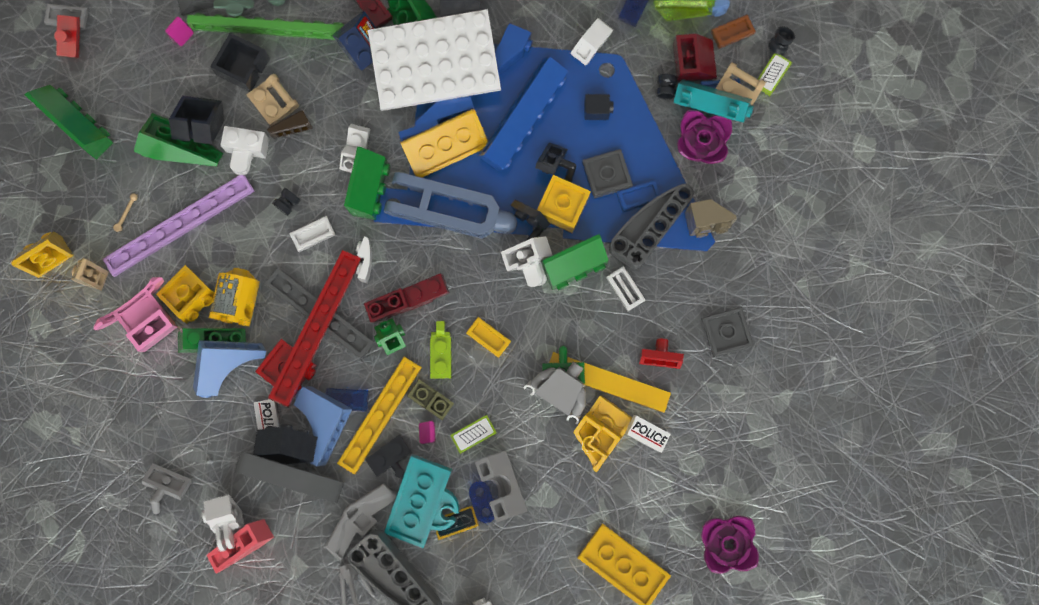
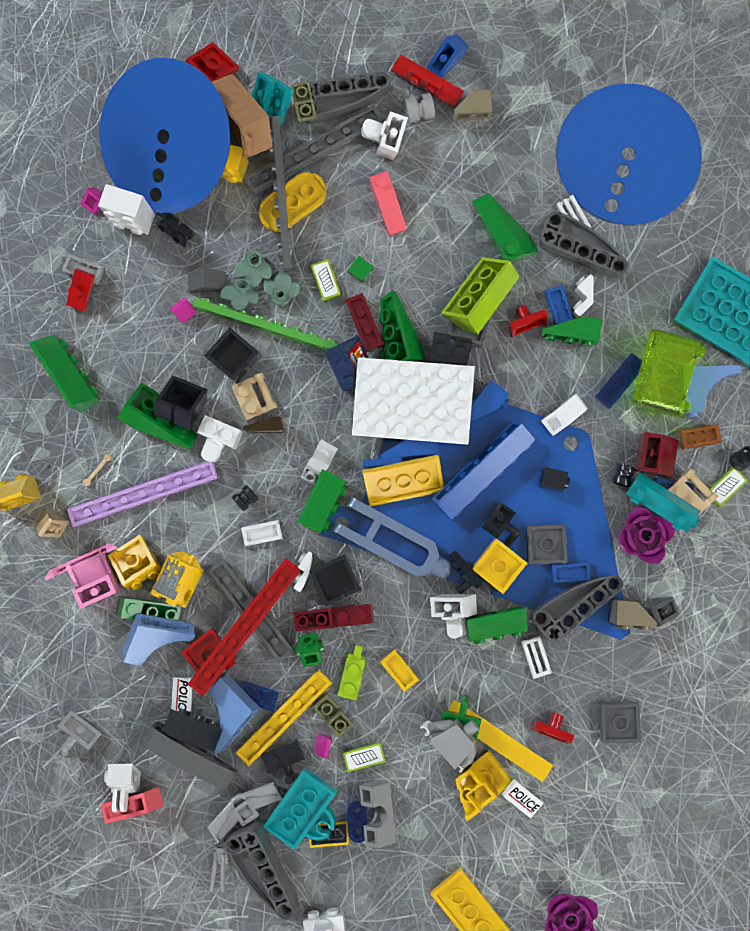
camera: 20 degrees right, 5 degrees up
none -> black piece [309,554,362,607]
none -> dark grey slope [644,596,679,627]

